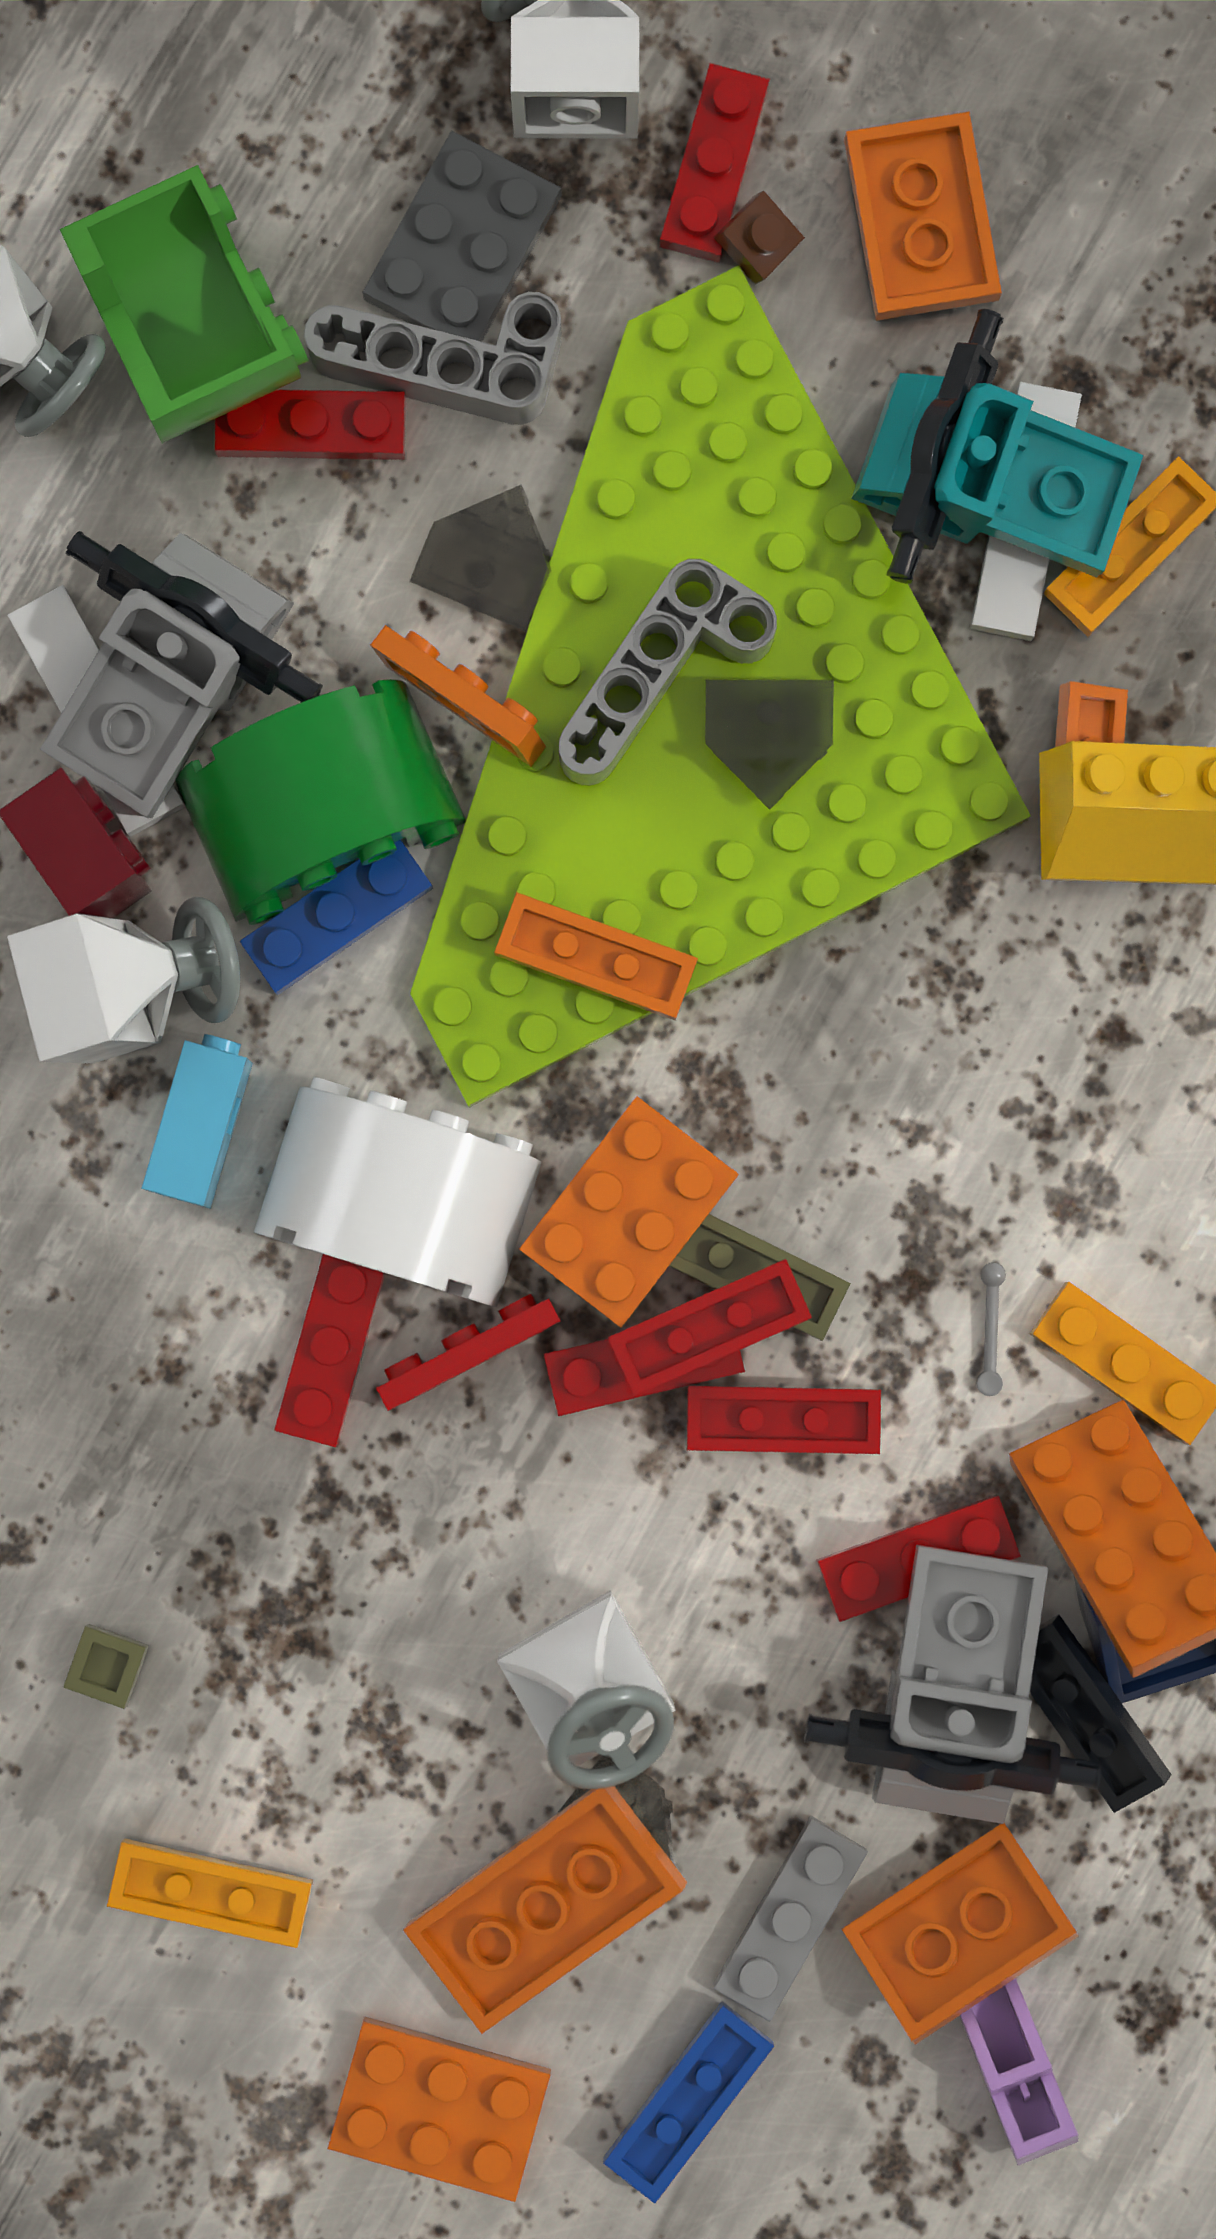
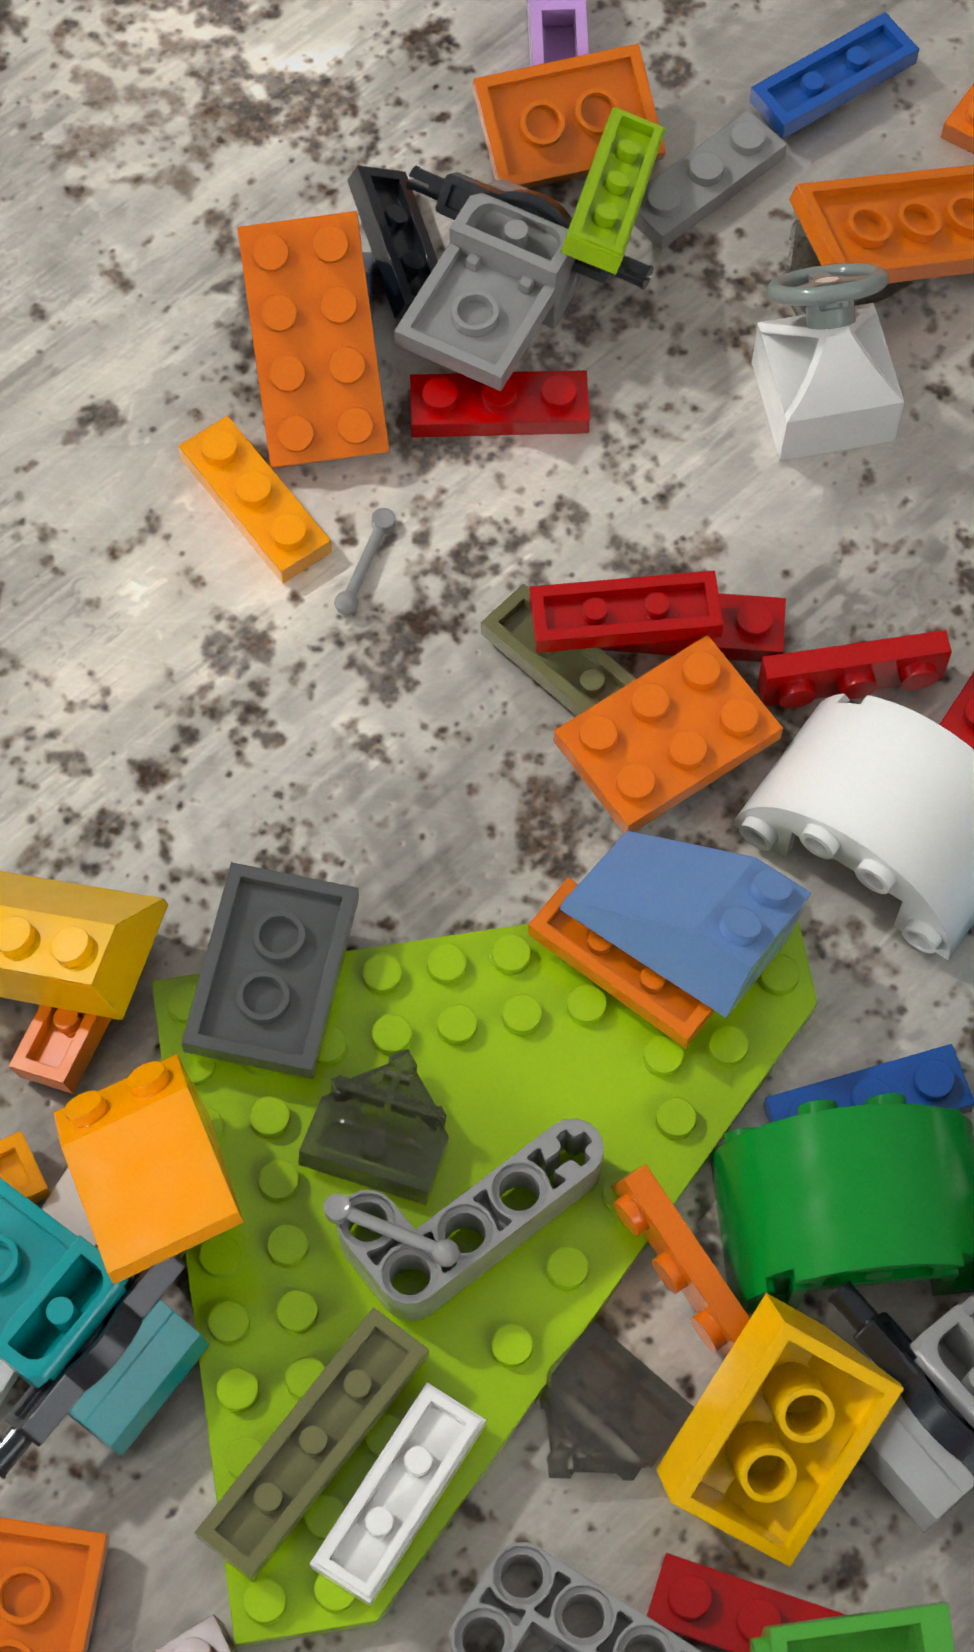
camera: 160 degrees left, 20 degrees down
red plate [686,1386,881,1454] -> none
none -> light orange slope [53,1054,244,1284]
none -> dark grey plate [181,862,359,1079]
none -> olive plate [194,1307,429,1582]
none -> white tile [310,1383,486,1607]
none -> light grey hinge [323,1193,460,1267]
none -> lime tile [560,107,666,275]
none -> medium blue slope [560,830,811,1018]
none -> yellow slope [656,1293,904,1567]

